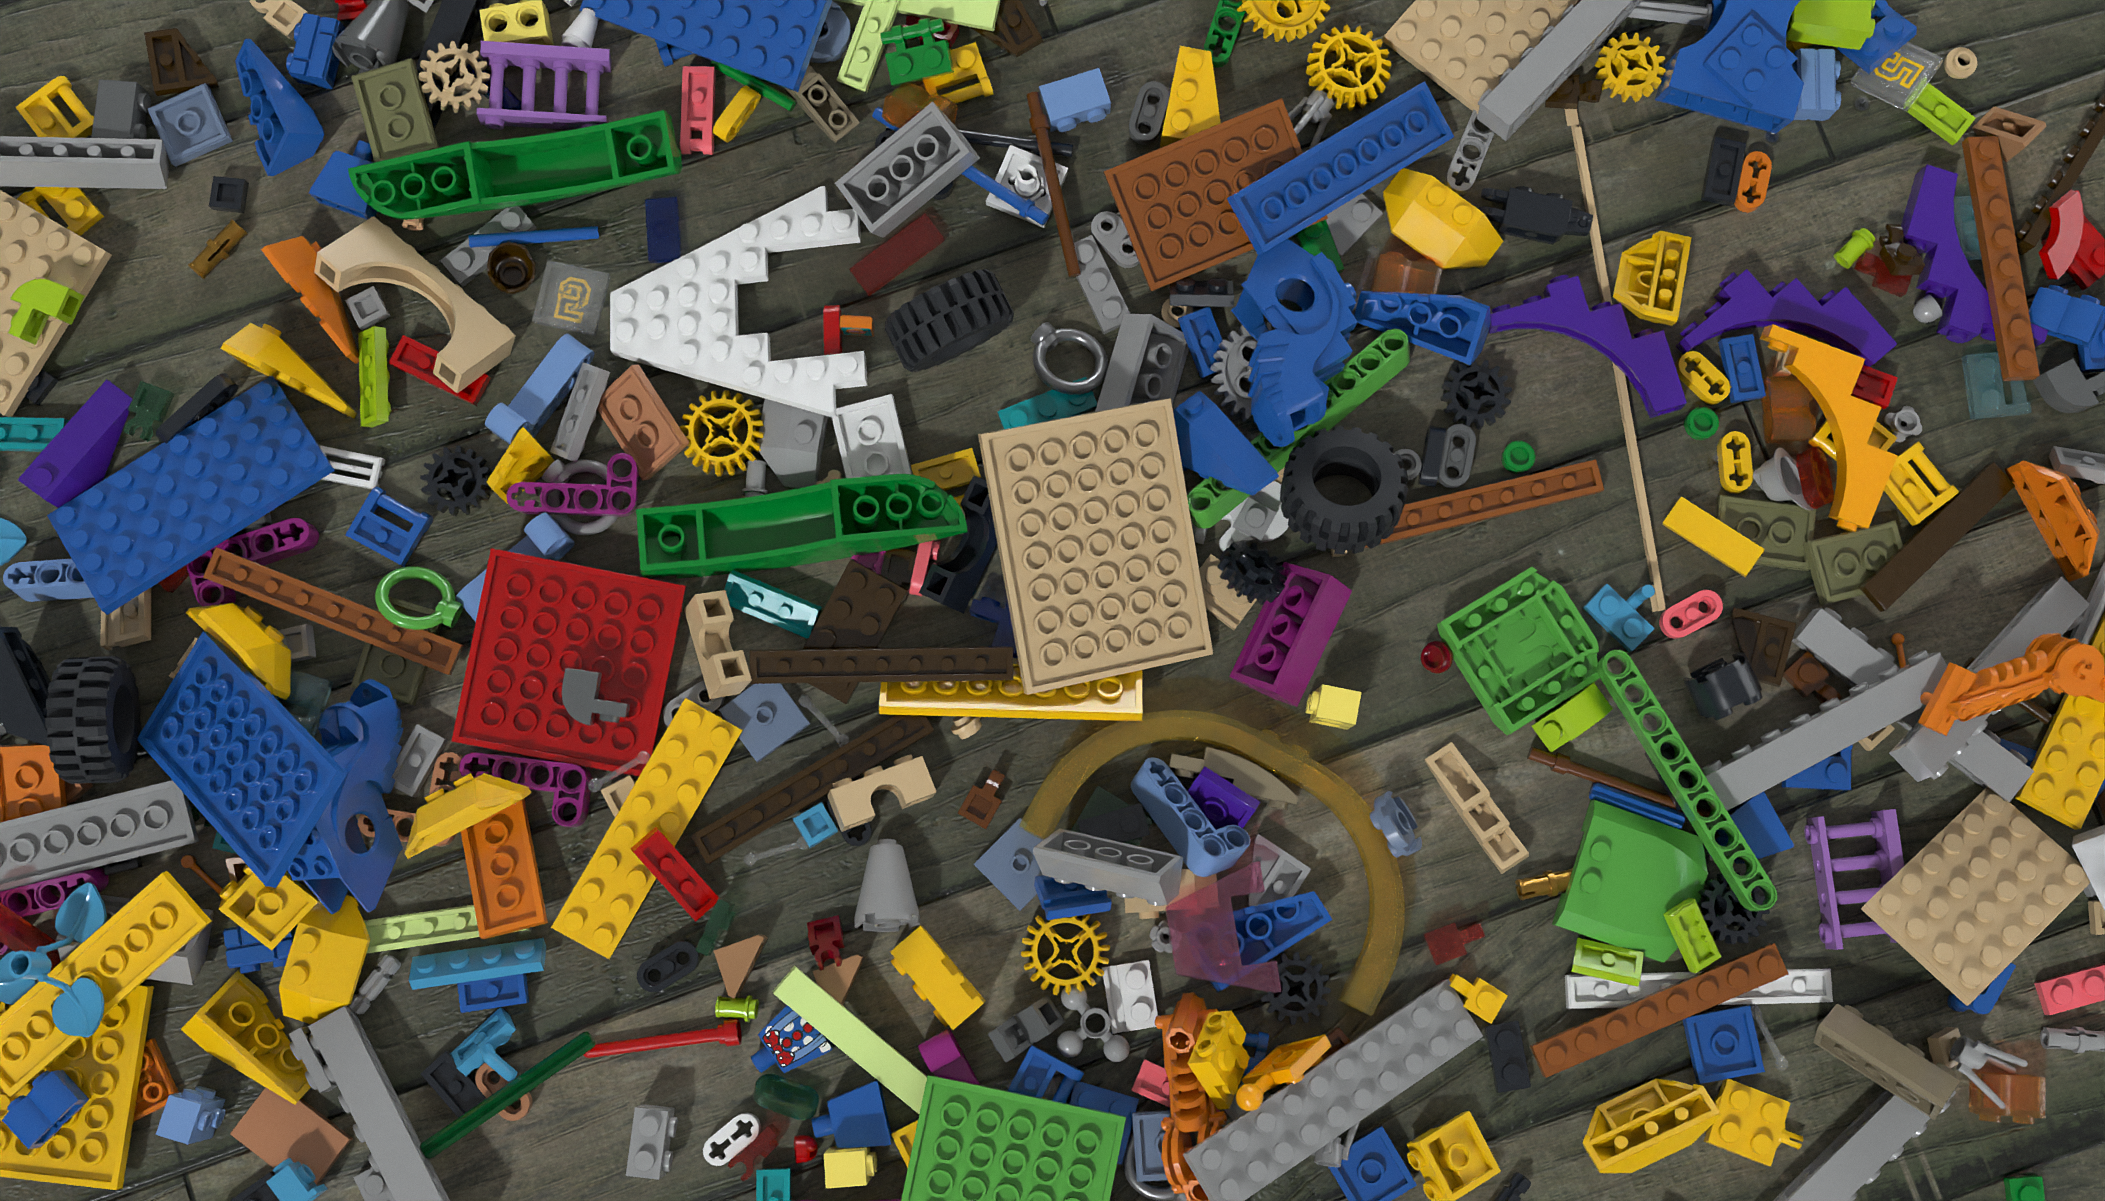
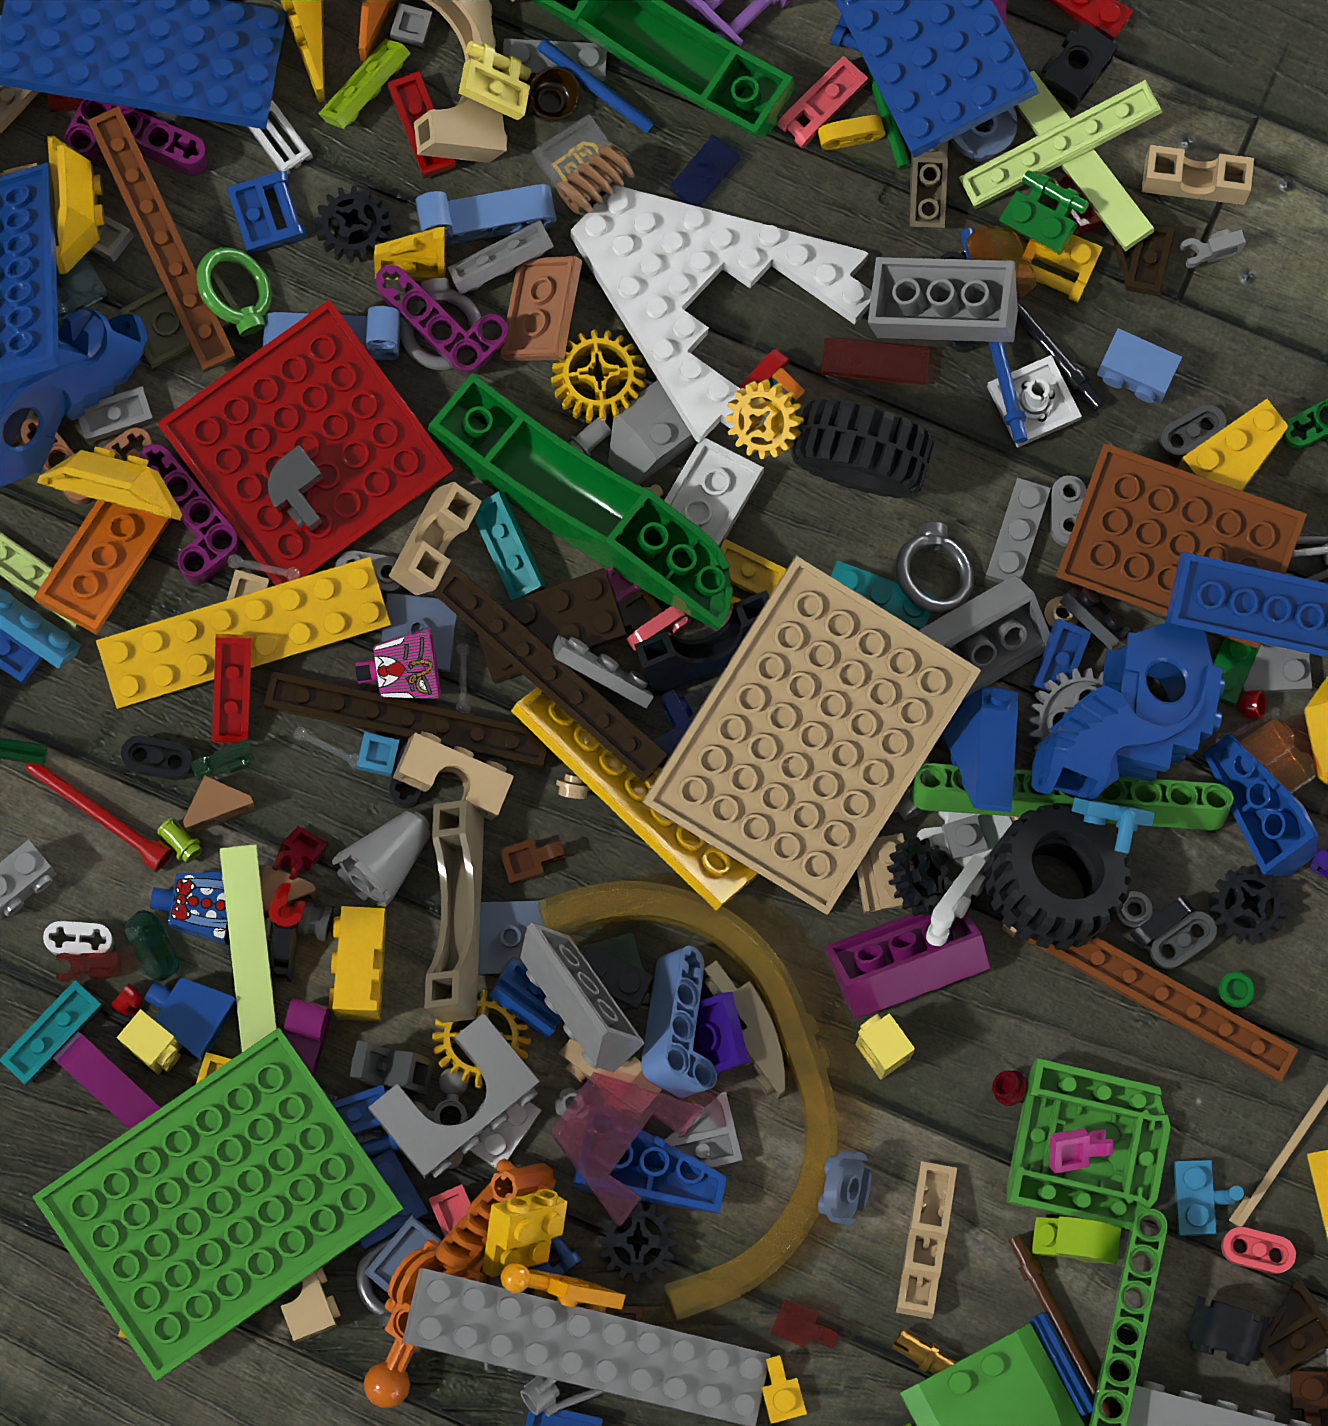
camera: 40 degrees right, 5 degrees down
reddish brown bar [1026,92,1081,277] -> none
none -> piece [268,883,306,982]
none -> dark grey wheel [297,900,334,942]
none -> torso [355,627,442,699]
none -> light grey arch [368,1013,540,1179]
none -> dark tan arch [424,800,484,1023]
none -> light yellow plate [459,41,531,120]
none -> light grey plate [551,635,654,708]
none -> medium nougat piece [556,143,635,215]
none -> yellow gear [725,379,804,459]
none -> white plate [926,854,987,946]
none -> dark pink plate [1049,1128,1114,1174]
none -> dark azure plate [1072,797,1155,853]
none -> red hinge [1237,690,1266,719]

